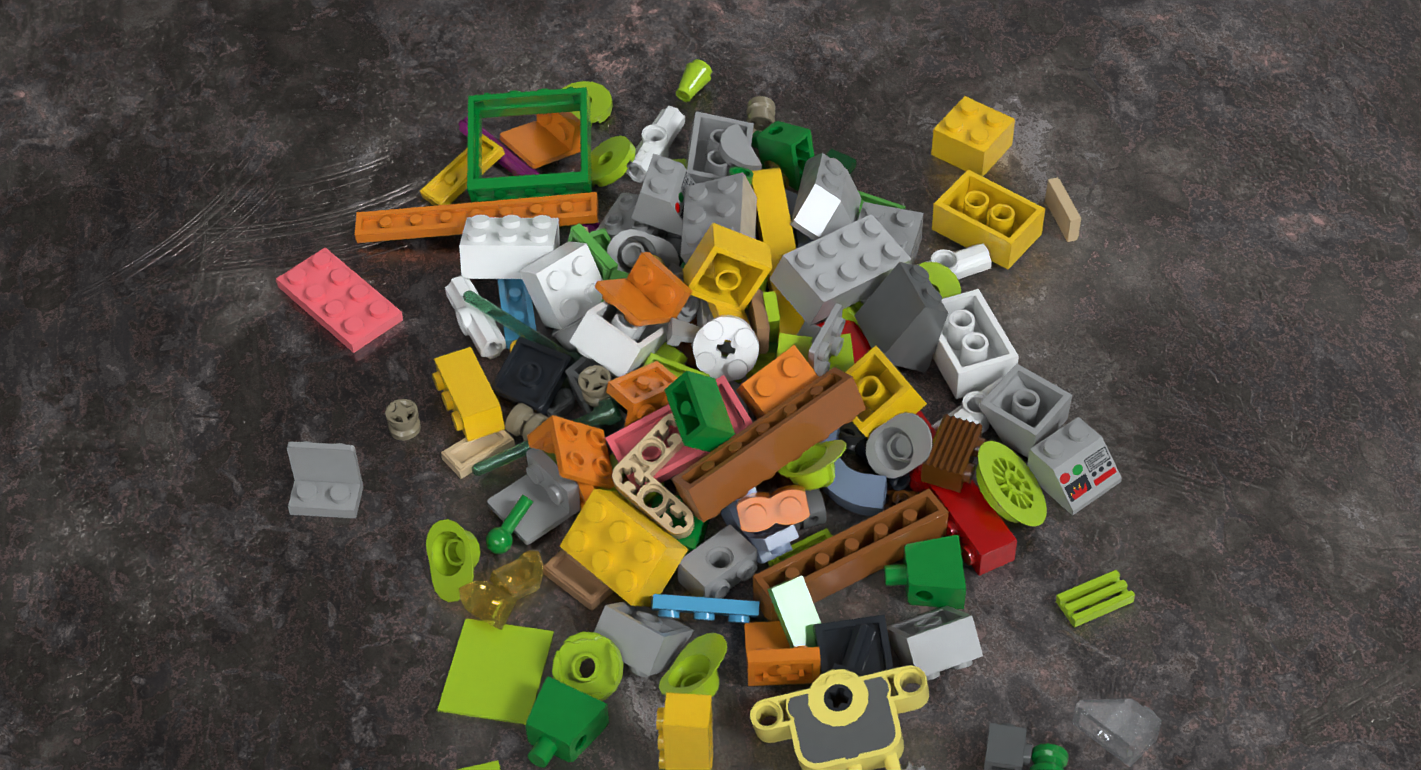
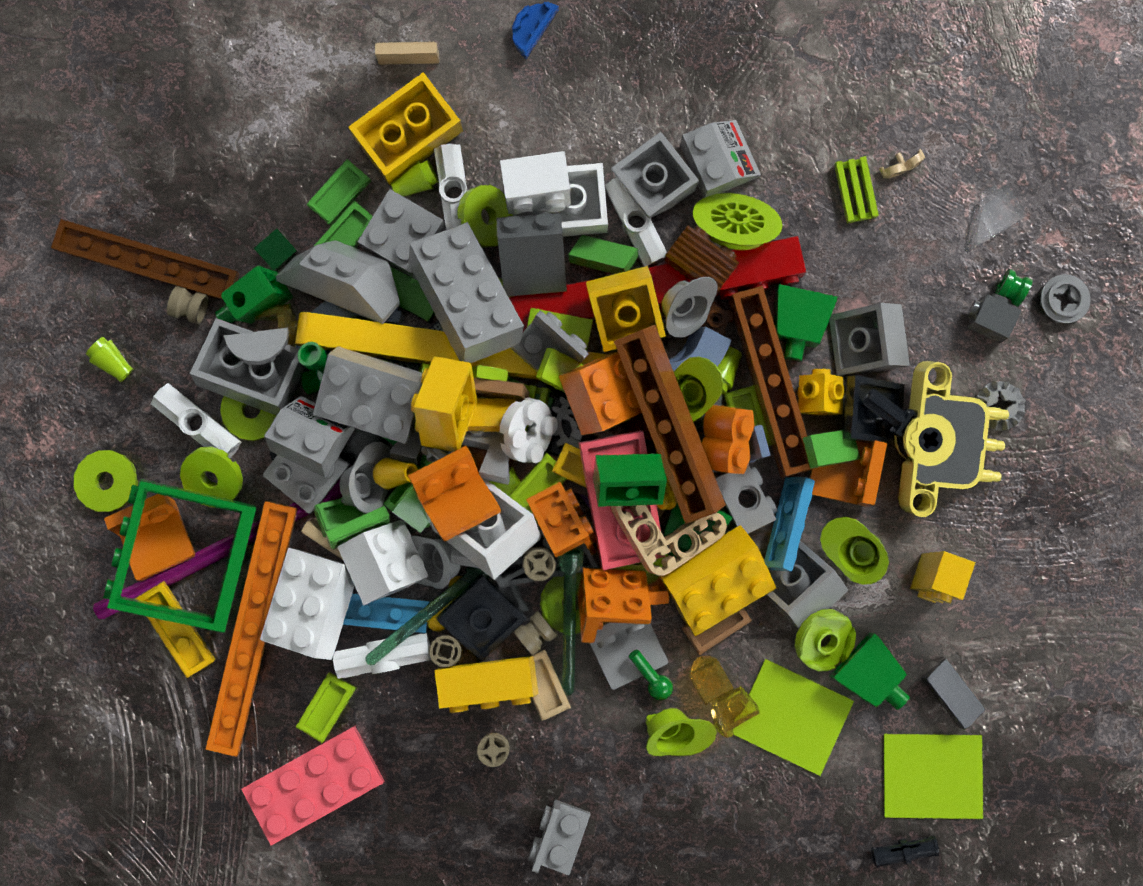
camera: 75 degrees left, 35 degrees up
yellow brick [931,96,1015,176] -> none
none -> reddish brown plate [51,219,239,301]
none -> lime tile [296,671,357,743]
none -> bright green tile [306,159,371,226]
none -> lime cone [391,160,439,197]
none -> dark tan wheel [429,635,463,667]
none -> white brick [500,151,571,216]
none -> blue plate [512,2,559,59]
none -> bright green tile [568,235,638,274]
none -> lime cone [717,347,742,395]
none -> yellow brick [797,369,844,416]
none -> tan piece [879,149,925,178]

